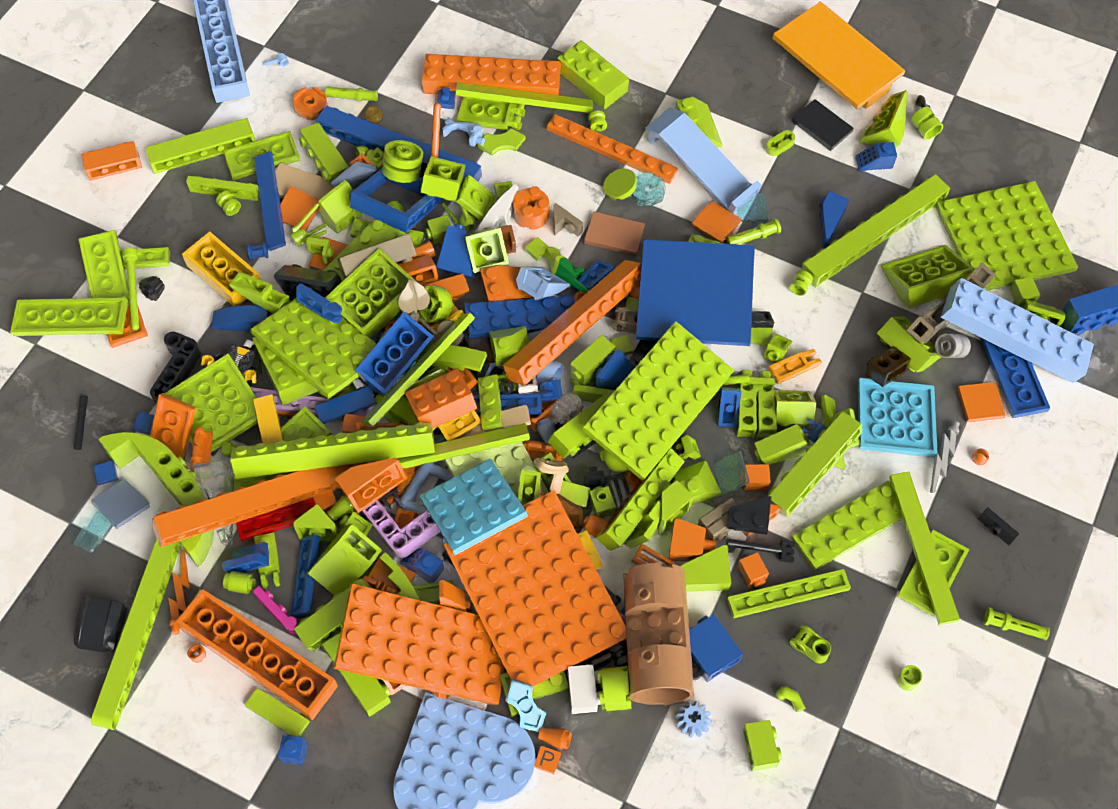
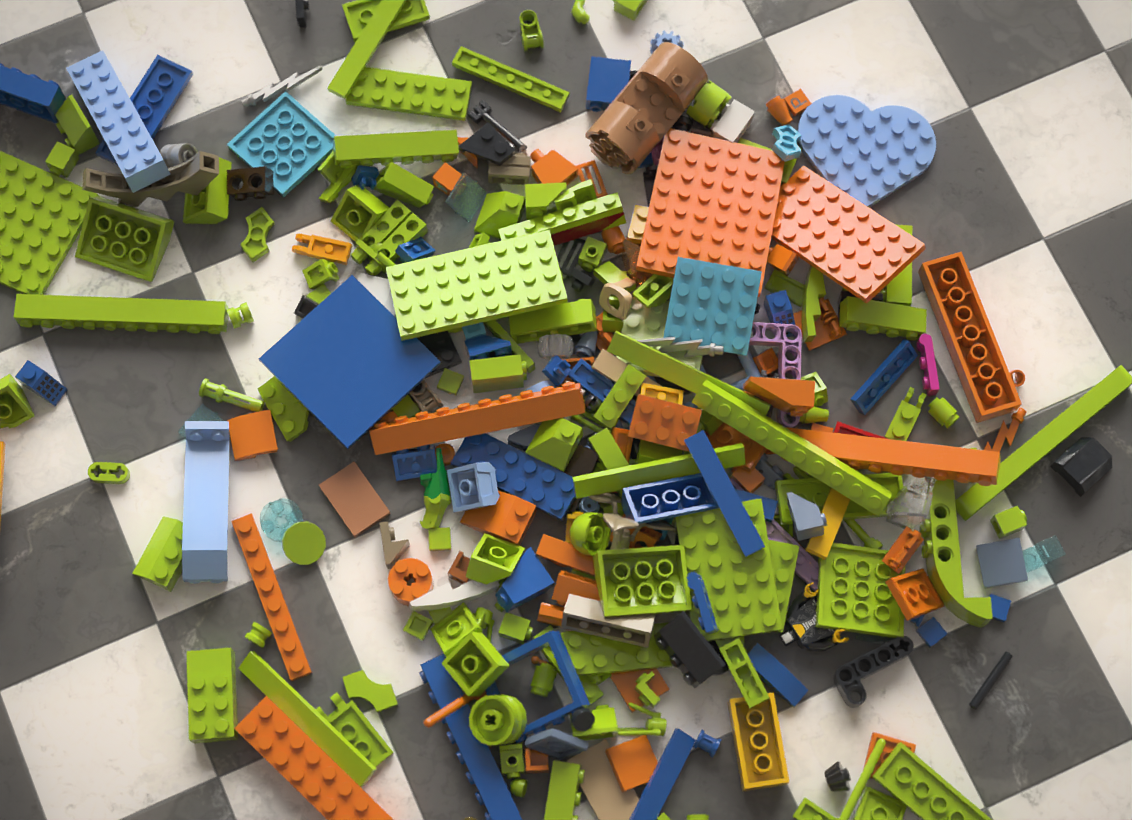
camera: 140 degrees left, 10 degrees up
blue panel [222,542,269,573] -> none
lime tile [244,688,310,737] -> none
blue brick [278,735,308,765] -> none
lime slope [294,504,338,542] -> none
lime slope [307,524,382,595] -> none
blue tile [437,87,456,109] -> none
light blue animal [442,117,485,147] -> none
lime slope [680,545,731,592] -> none
orange brick [737,552,769,588] -> none
black tile [792,99,854,151] -> none
blue slope [819,191,849,248] -> none
orange tile [957,382,1006,422] -> none
orange hinge [972,448,989,465] -> none
none -> lime tile [240,207,275,262]
none -> black tile [571,708,595,731]
none -> light grey piece [637,337,724,357]
none -> blue tile [684,430,765,557]
none -> slope [787,492,827,541]
none -> lime brick [990,505,1027,539]

